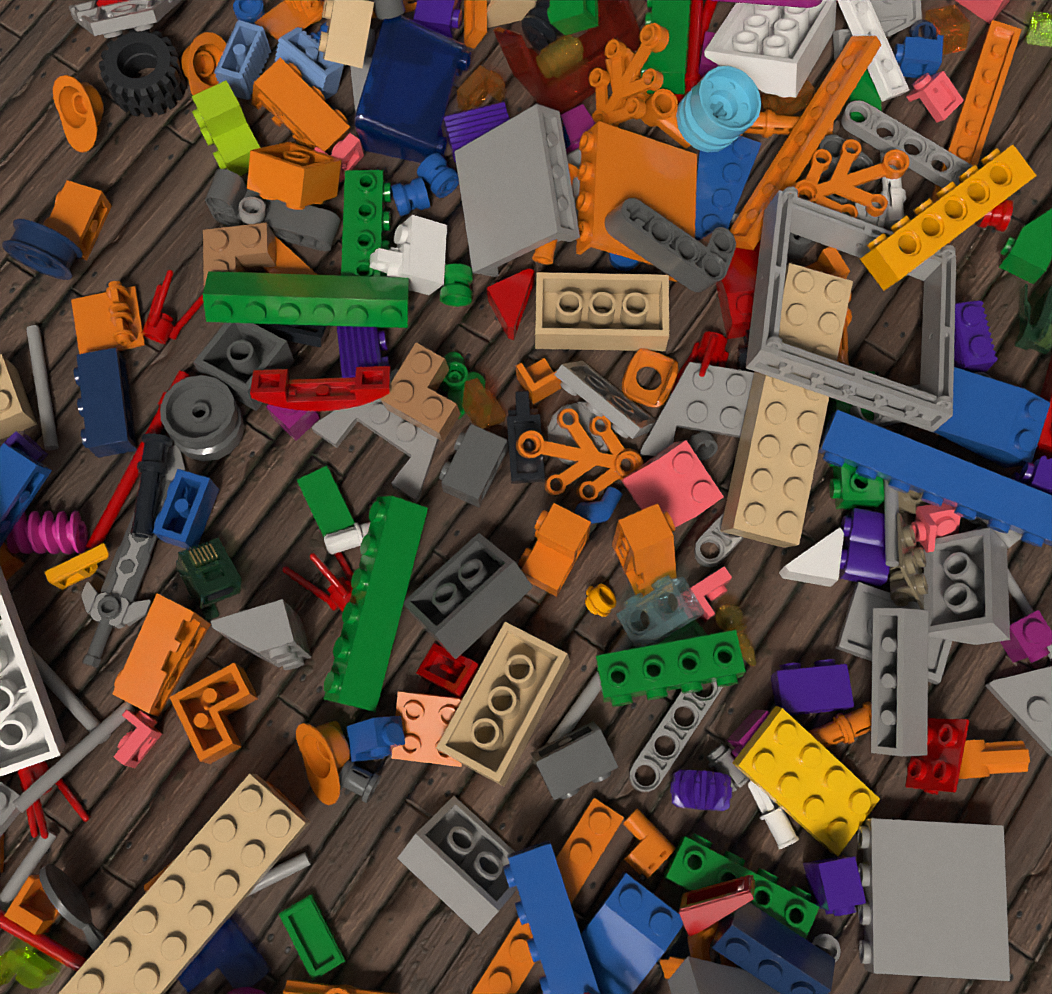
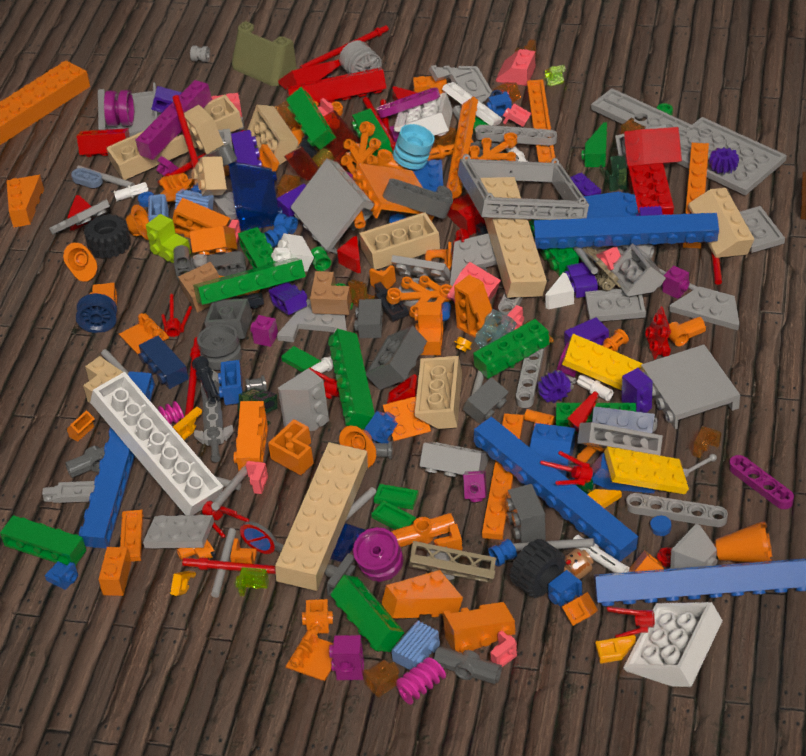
camera: 20 degrees left, 30 degrees down
red slope [250,366,391,411] -> none
light orange brick [860,145,1037,291] -> none
light grey brick [871,608,928,756] -> none
red wheel [976,199,1013,232] -> none
none -> dark grey bush [245,375,267,392]
none -> green tile [374,484,419,510]
none -> magenta brick [463,470,487,502]

